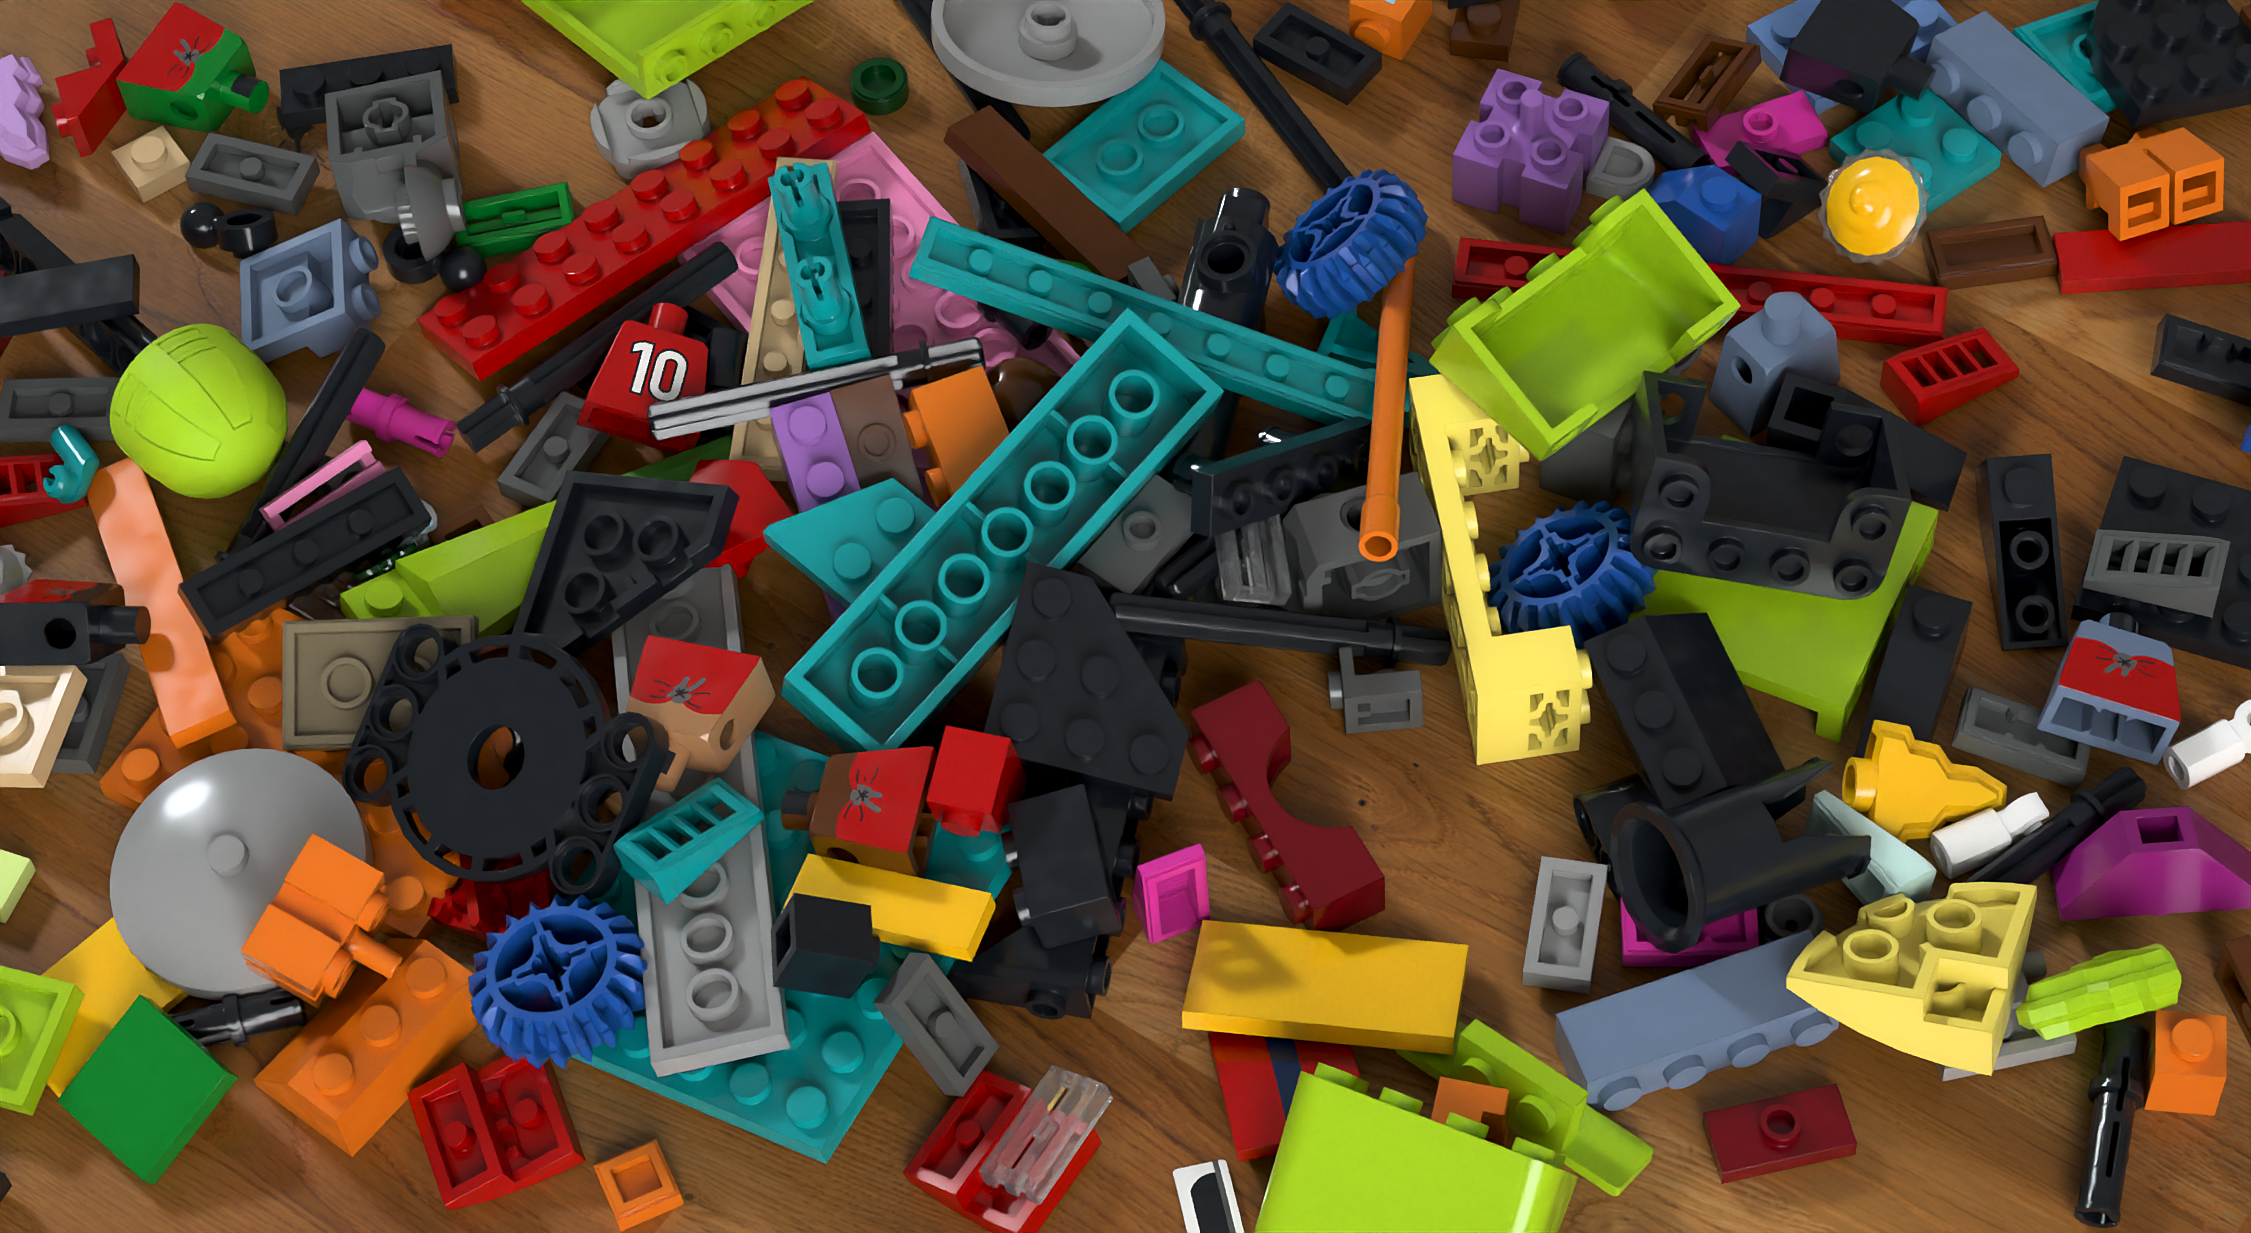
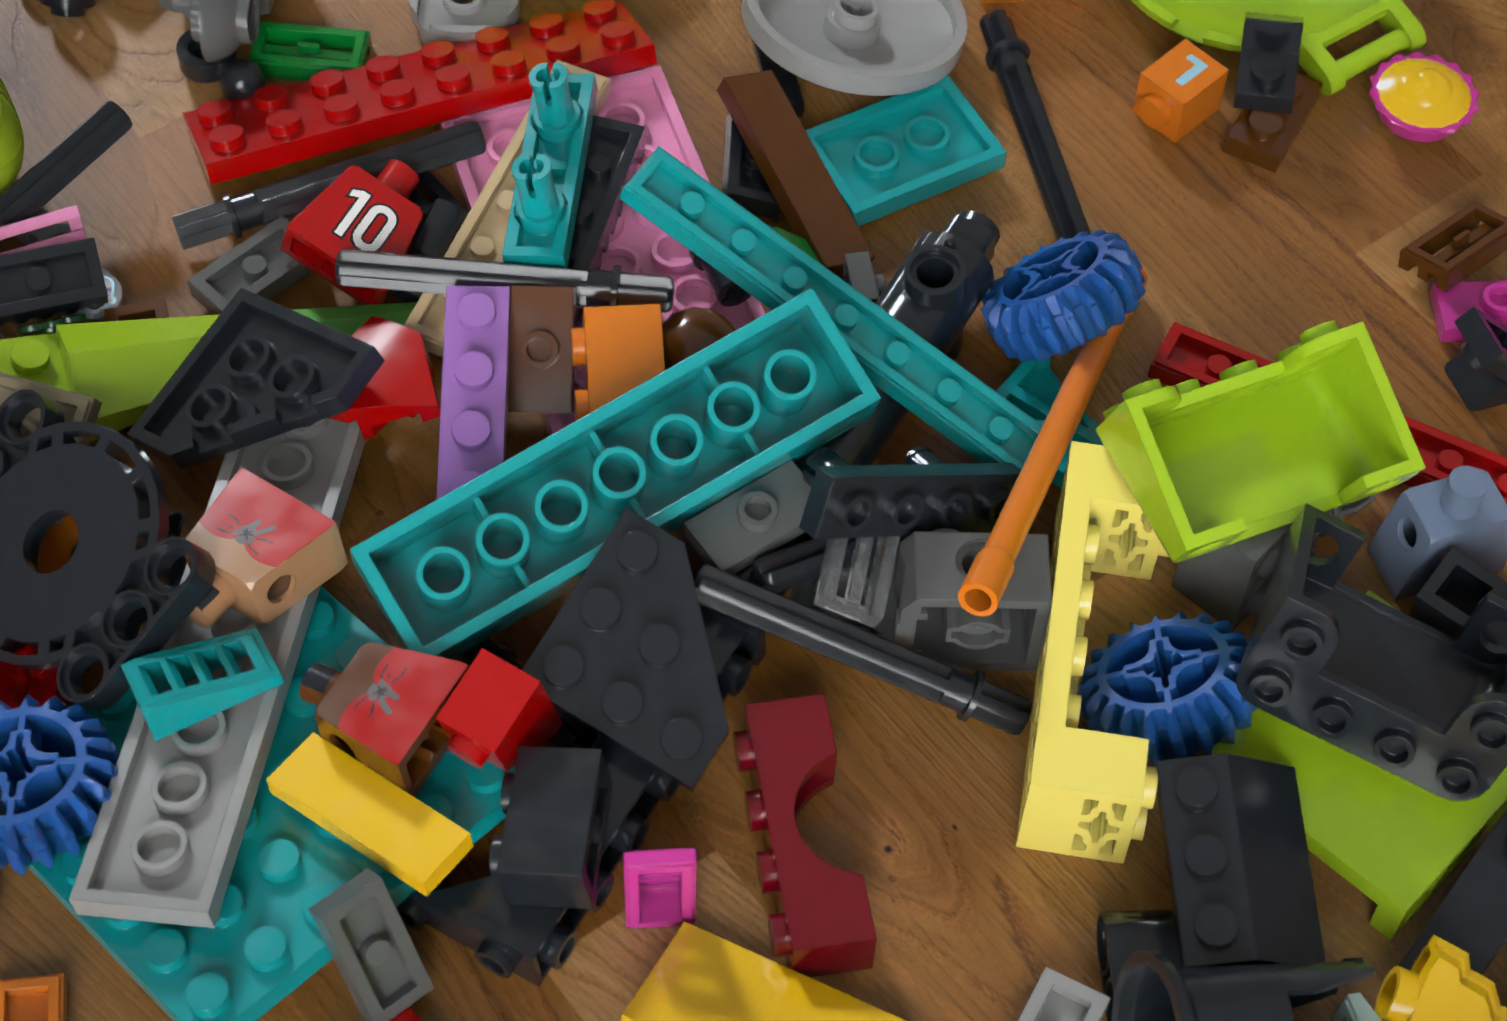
camera: 10 degrees right, 0 degrees up
sand blue plate [240,218,381,363] -> none
dark pink pin [345,388,456,458] -> none
teal wing [763,478,936,609] -> none
black brick [771,893,881,999] -> none
dark green tile [849,57,910,116] -> none
black plate [1253,2,1382,105] -> none
dark grey bracket [1327,646,1423,734] -> none
medium lavender brick [1452,68,1610,235] -> none
black pin [1557,52,1711,171] -> none
light grey tile [1586,136,1655,202] -> none
blue slope [1645,164,1762,265] -> none

